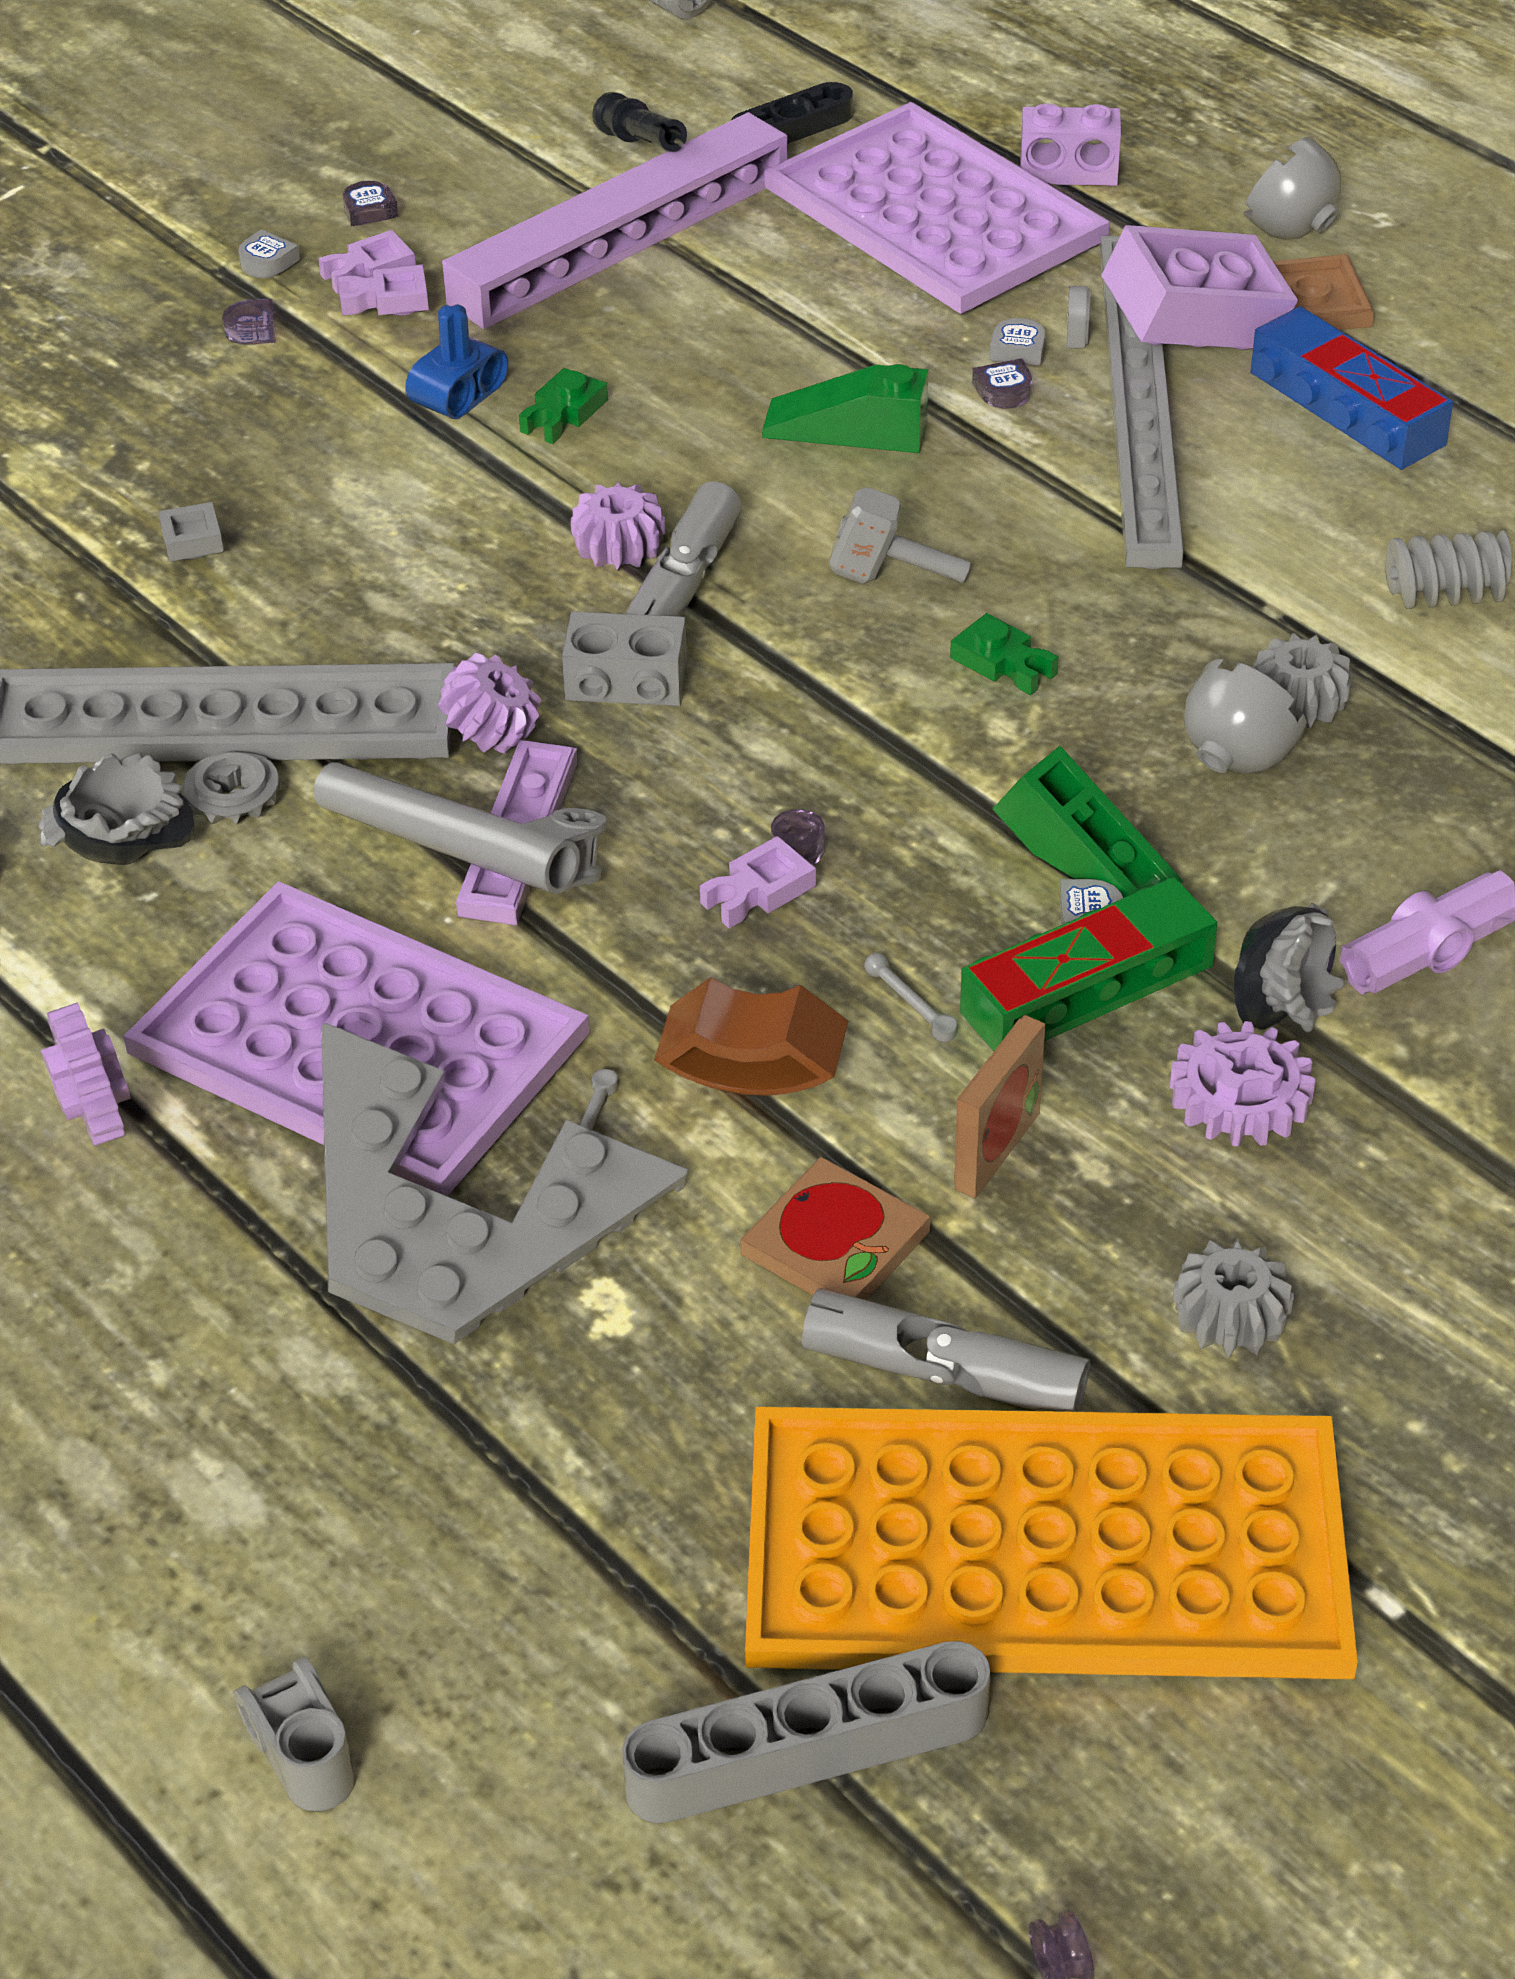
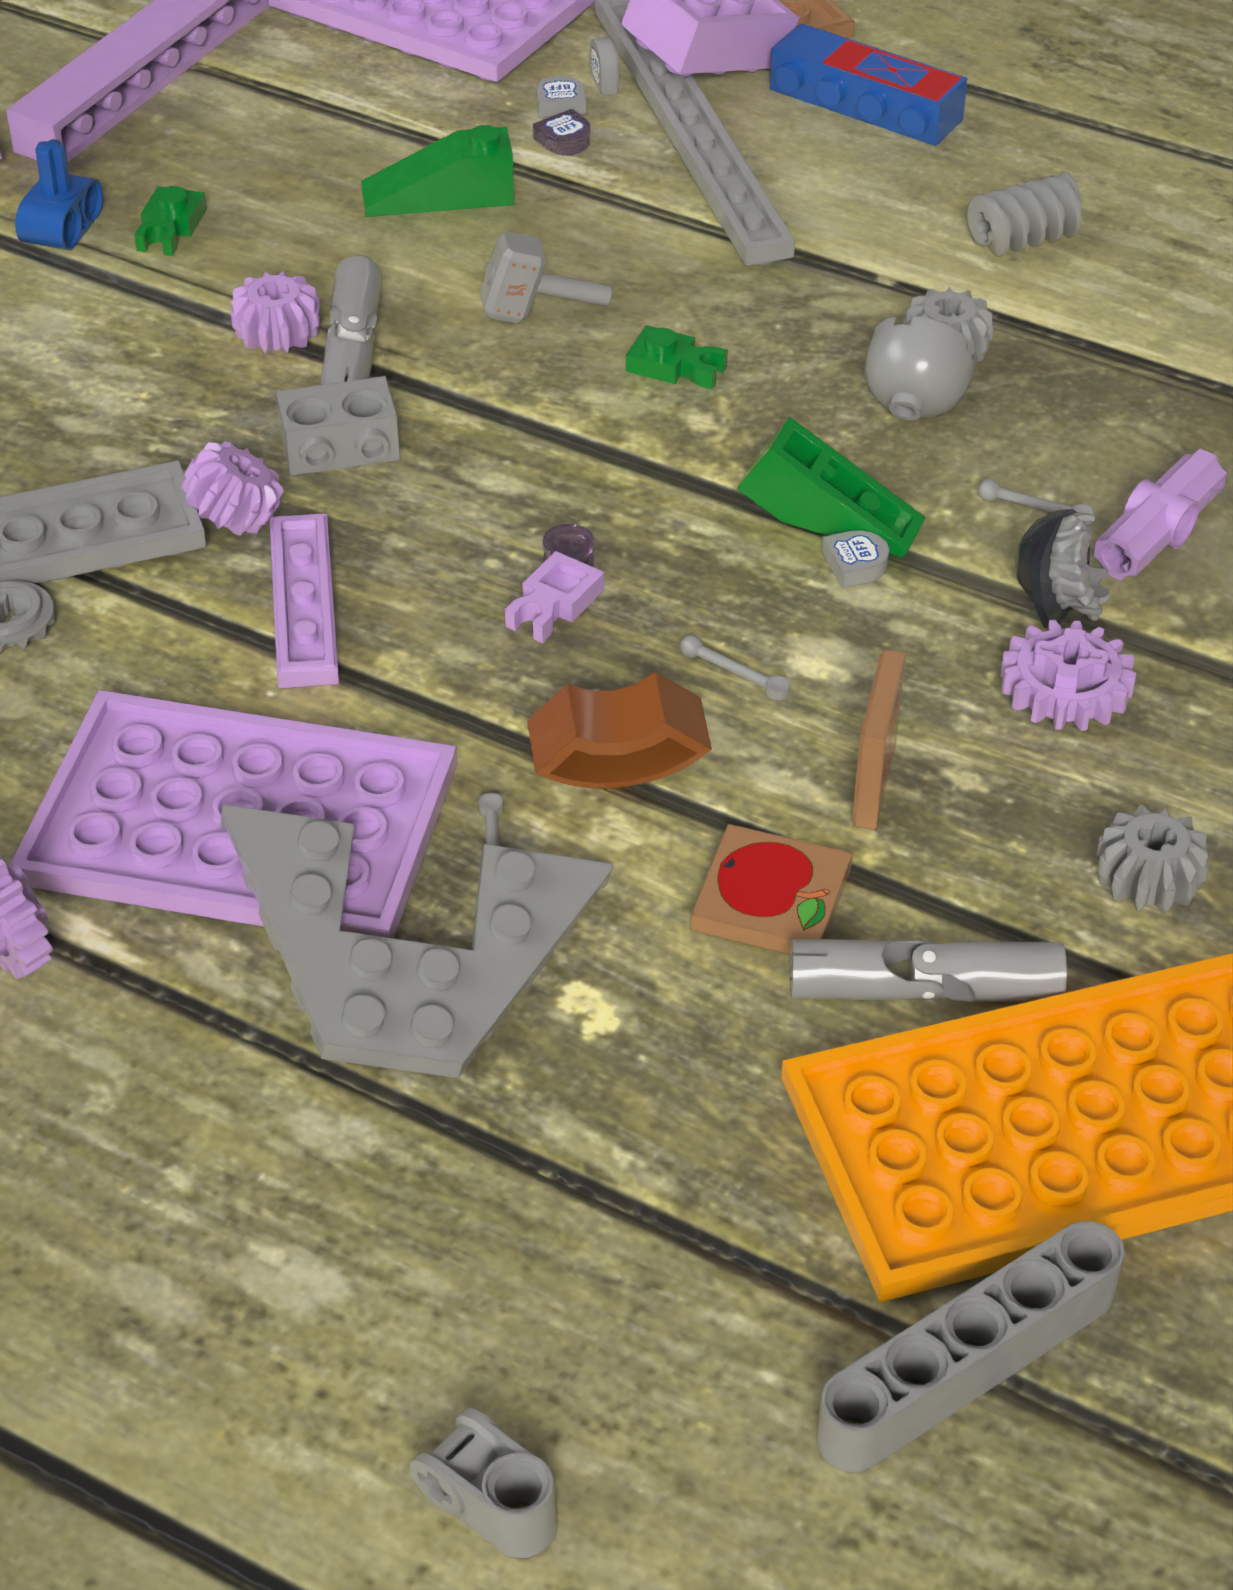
camera: 20 degrees left, 0 degrees up
light grey axle [314,763,607,894] -> none
green brick [960,877,1218,1052] -> none
none -> light grey hinge [978,479,1094,526]

